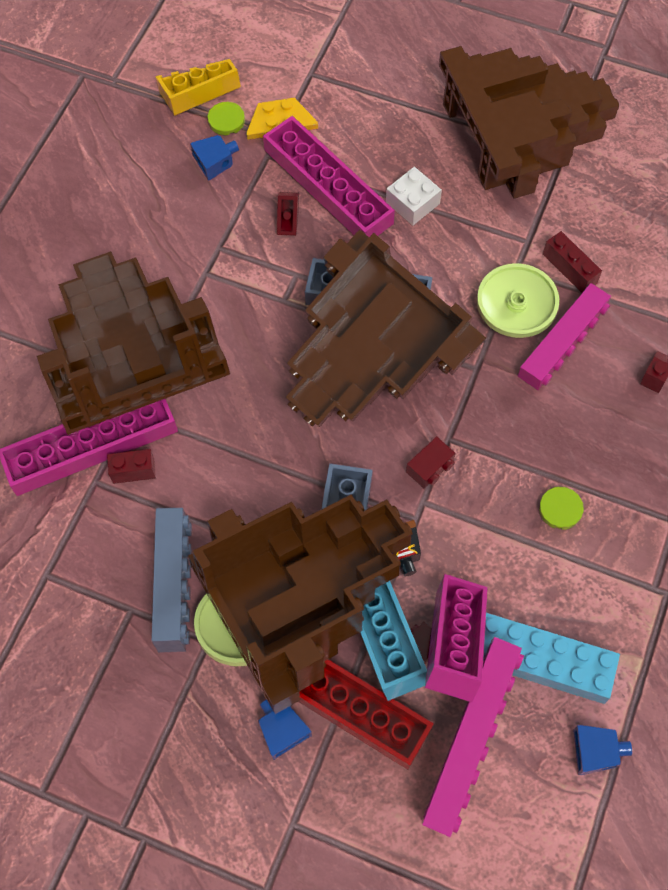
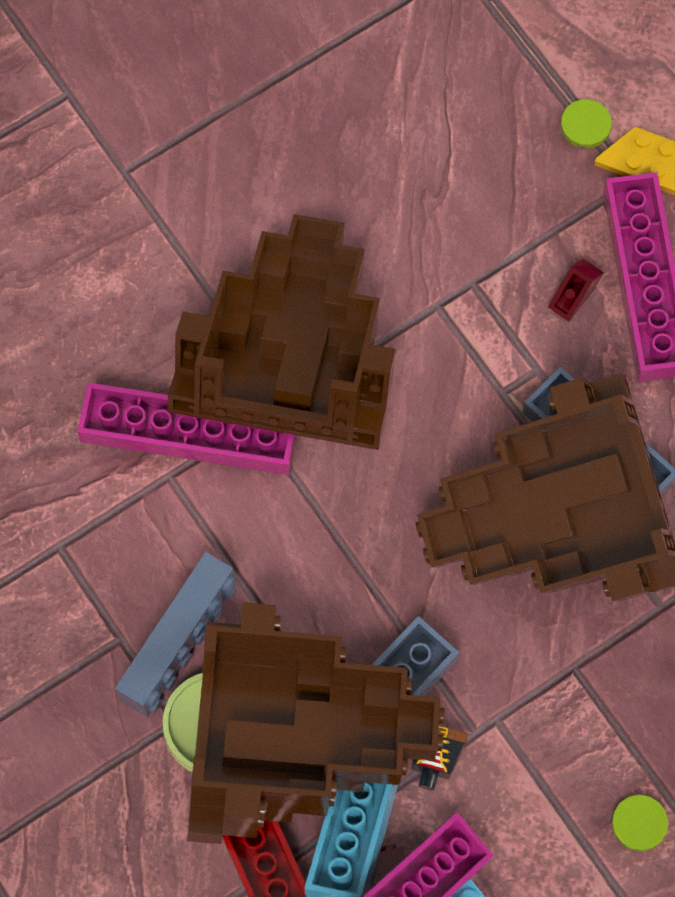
camera: 35 degrees right, 5 degrees up
dark red brick [107,449,156,484] -> none
yellow wedge [155,59,241,116] -> none
blue torso [190,135,239,181] -> none
blue torso [258,699,312,760] -> none
dark red brick [406,436,456,489] -> none

